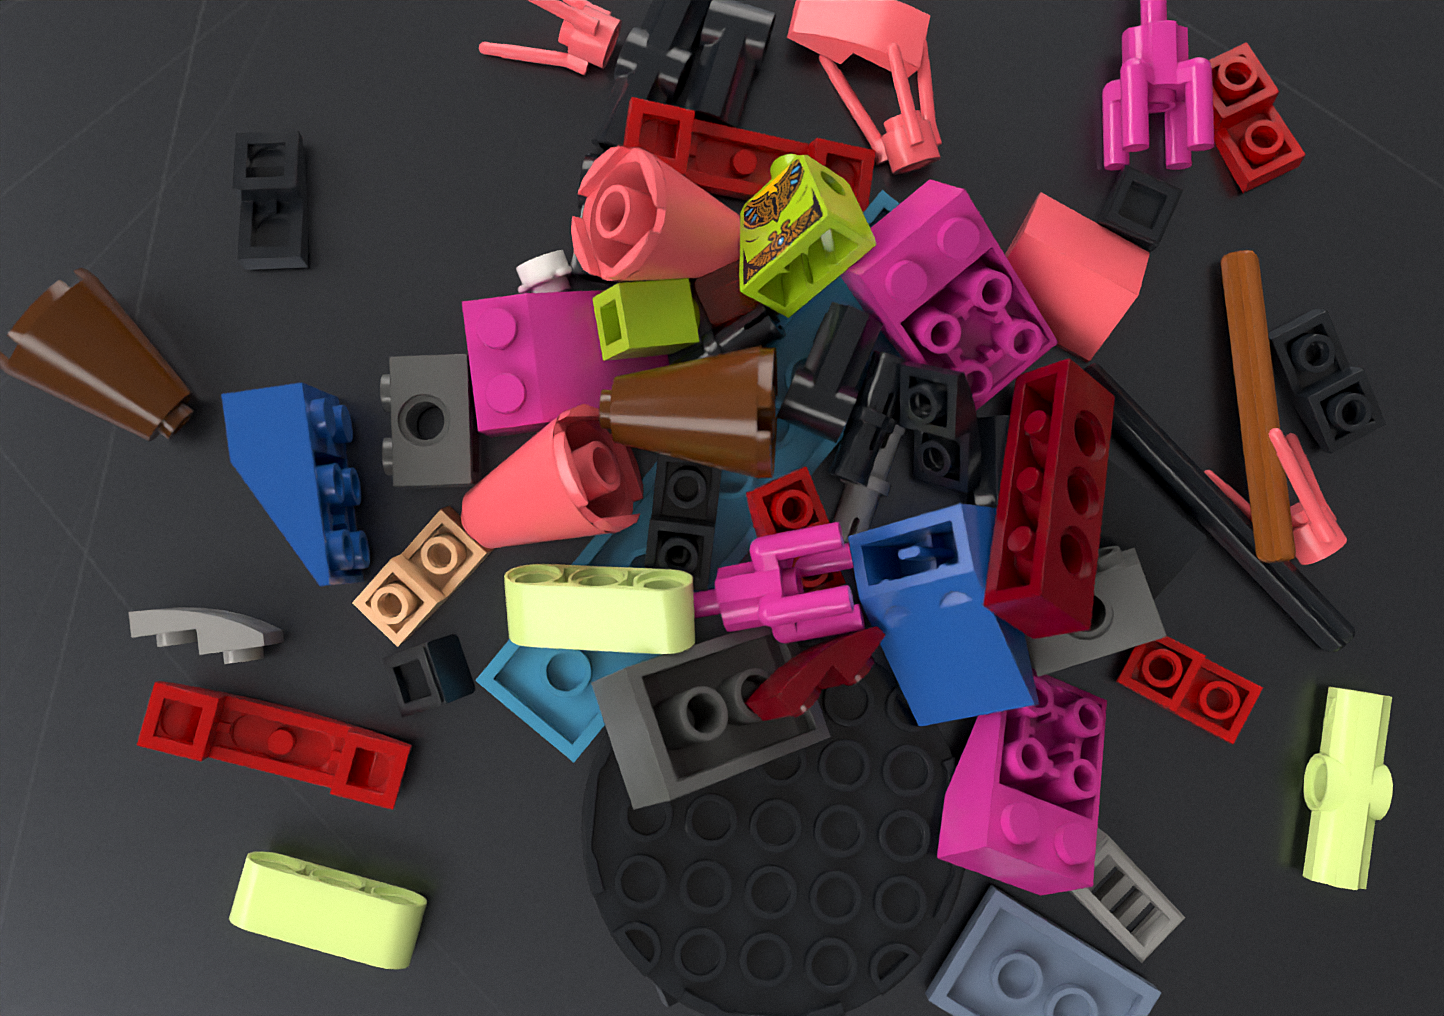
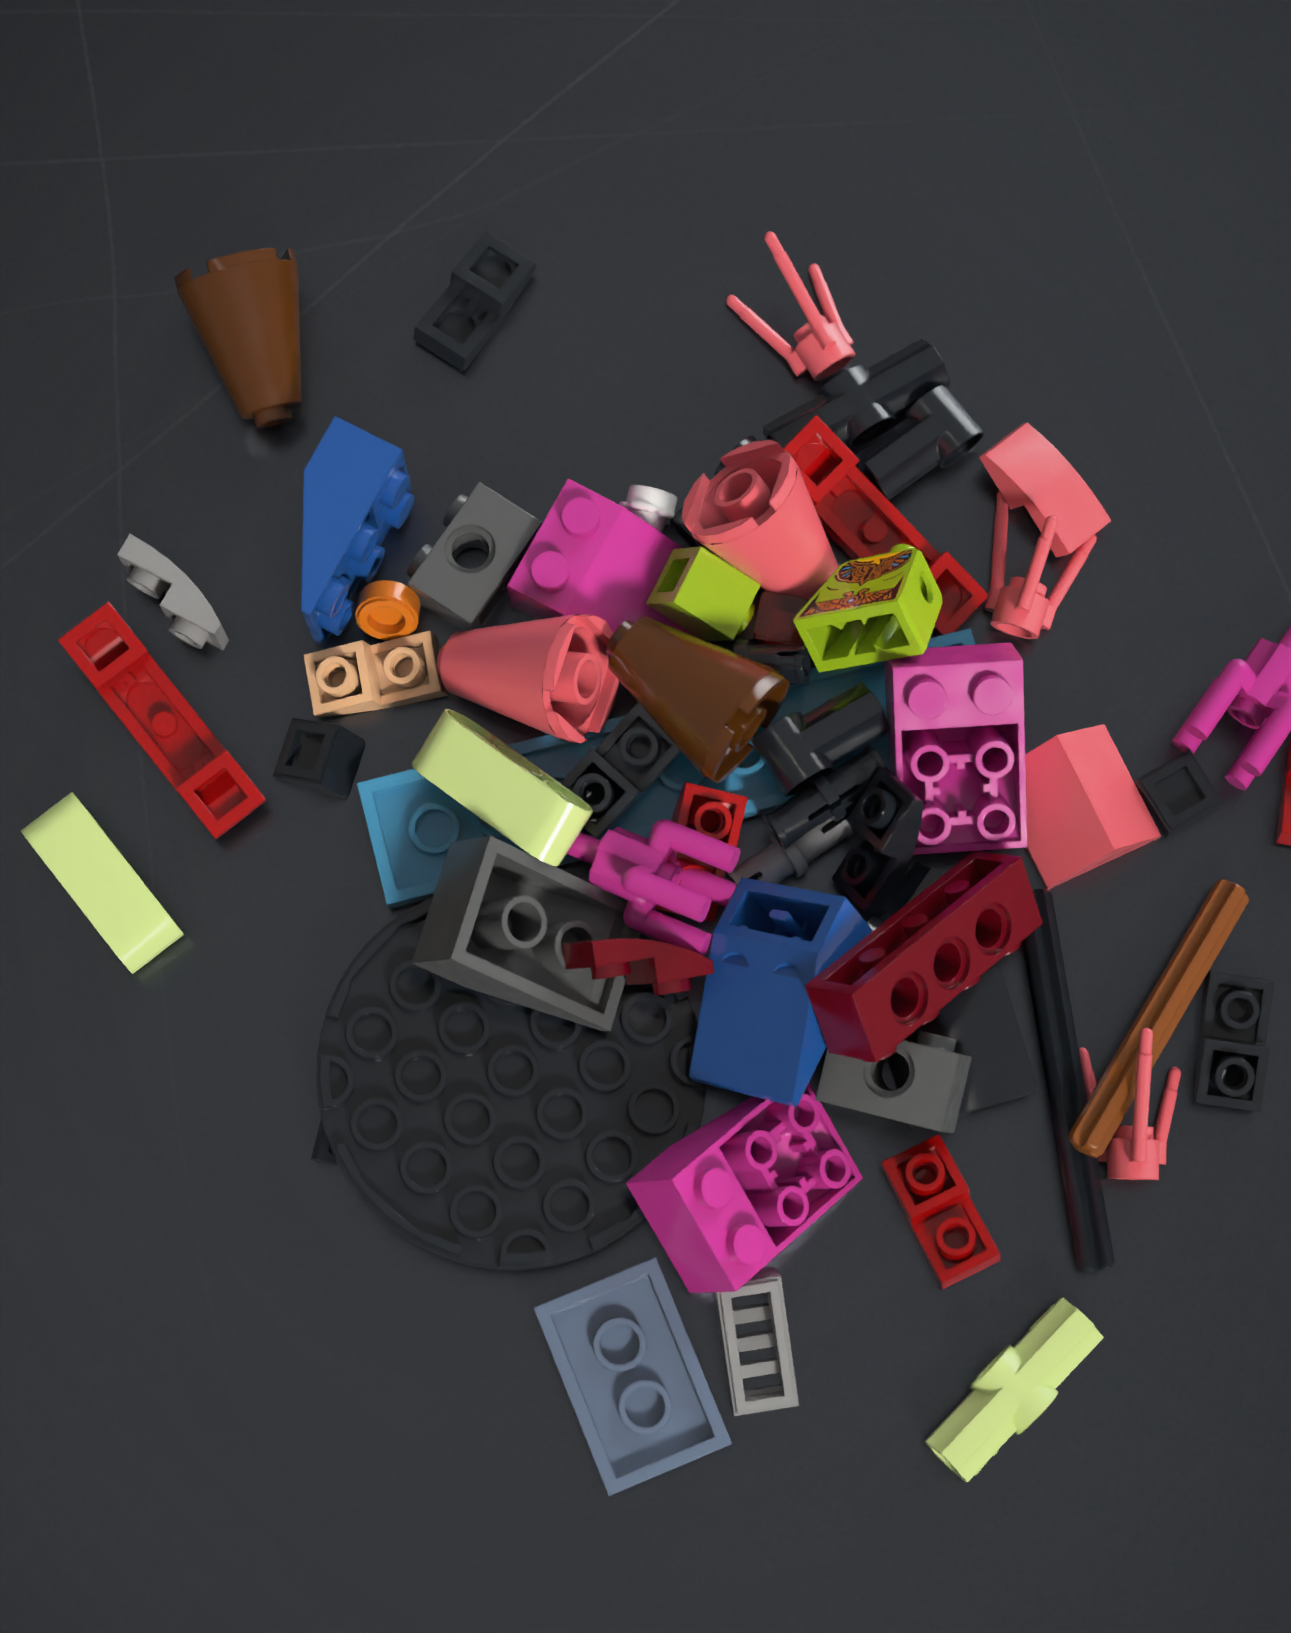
camera: 35 degrees right, 10 degrees down
none -> orange tile [355,580,421,640]

